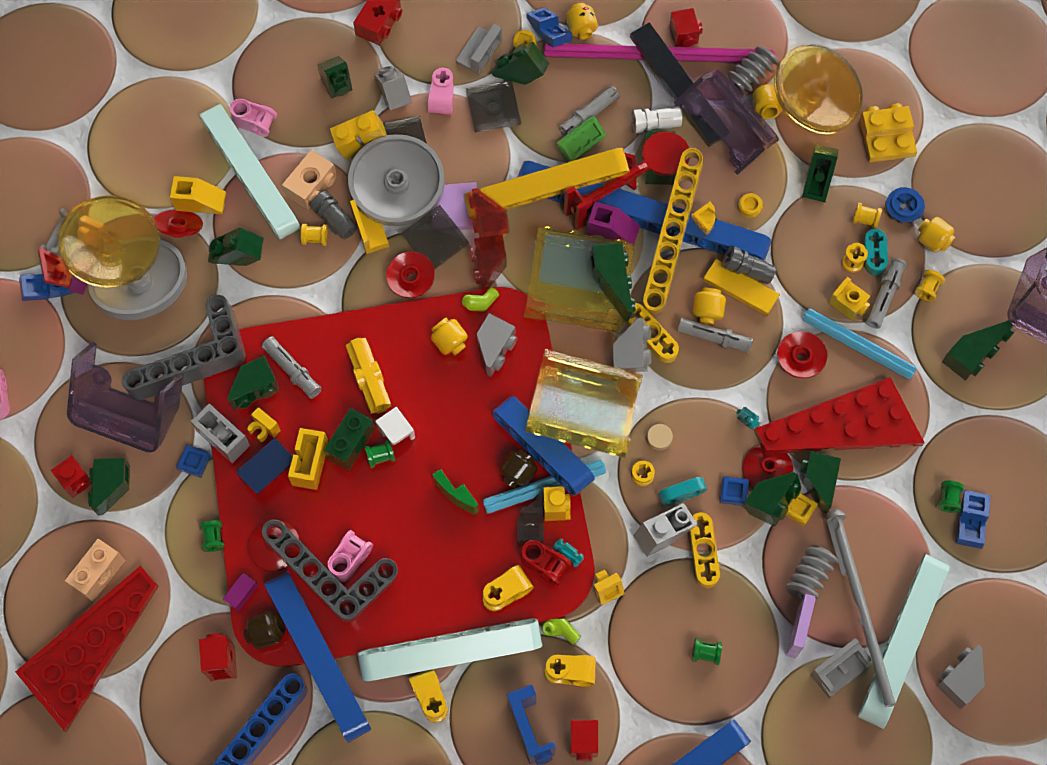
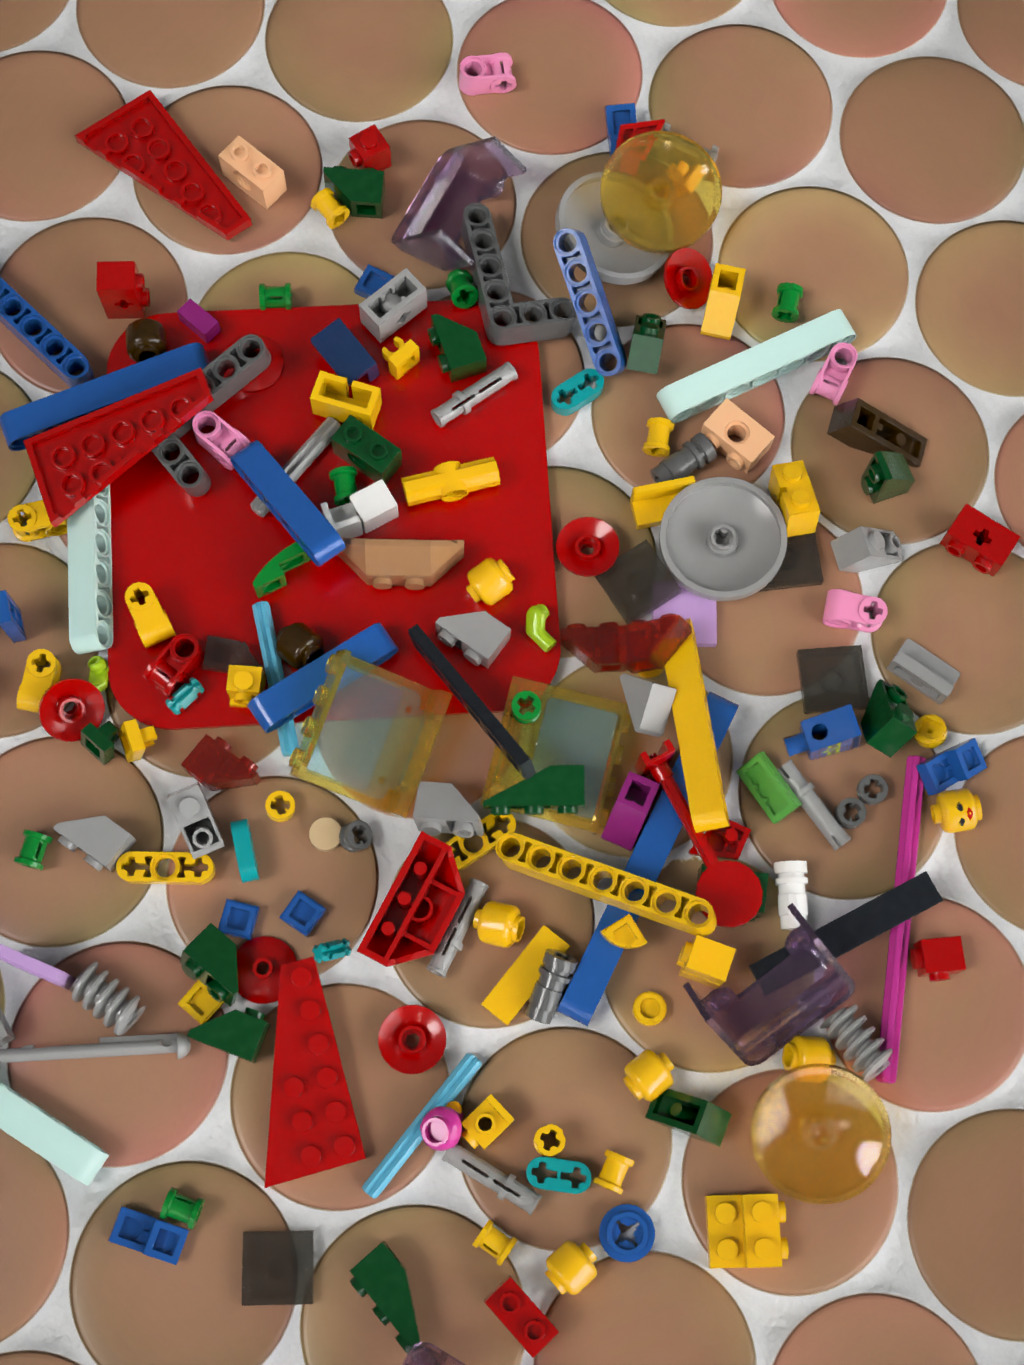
camera: 90 degrees right, 5 degrees up
none -> red wing [23,367,214,528]
none -> red dish [38,678,105,742]
none -> light grey slope [53,815,137,872]
none -> dark green tile [81,721,119,765]
none -> clear red slope [181,734,261,791]
none -> blue beam [230,440,346,567]
none -> clear smoke tile [242,1230,314,1306]
none -> light grey axle [250,417,341,517]
none -> blue tile [279,890,327,938]
none -> yellow bush [310,188,350,229]
none -> white panel [320,502,363,538]
none -> medium nougat wedge [337,537,464,590]
none -> dark grey bush [339,820,373,852]
none -> red wedge [357,831,465,967]
none -> black tile [408,624,536,780]
none -> dark pink animal [420,1101,464,1151]
none -> green bush [445,269,479,309]
none -> red brick [484,1275,559,1358]
none -> green bush [511,691,541,724]
none -> teal beam [551,368,604,416]
none -> blue beam [553,228,627,377]
none -> light grey slope [619,673,677,737]
none -> yellow head [622,1049,675,1101]
none -> yellow piece [676,935,736,989]
none -> green bush [771,282,804,323]
none -> blue torso [783,704,862,760]
none -> dark brown slope [827,398,928,468]
none -> dark grey bush [834,798,867,829]
none -> dark grey bush [856,774,888,805]

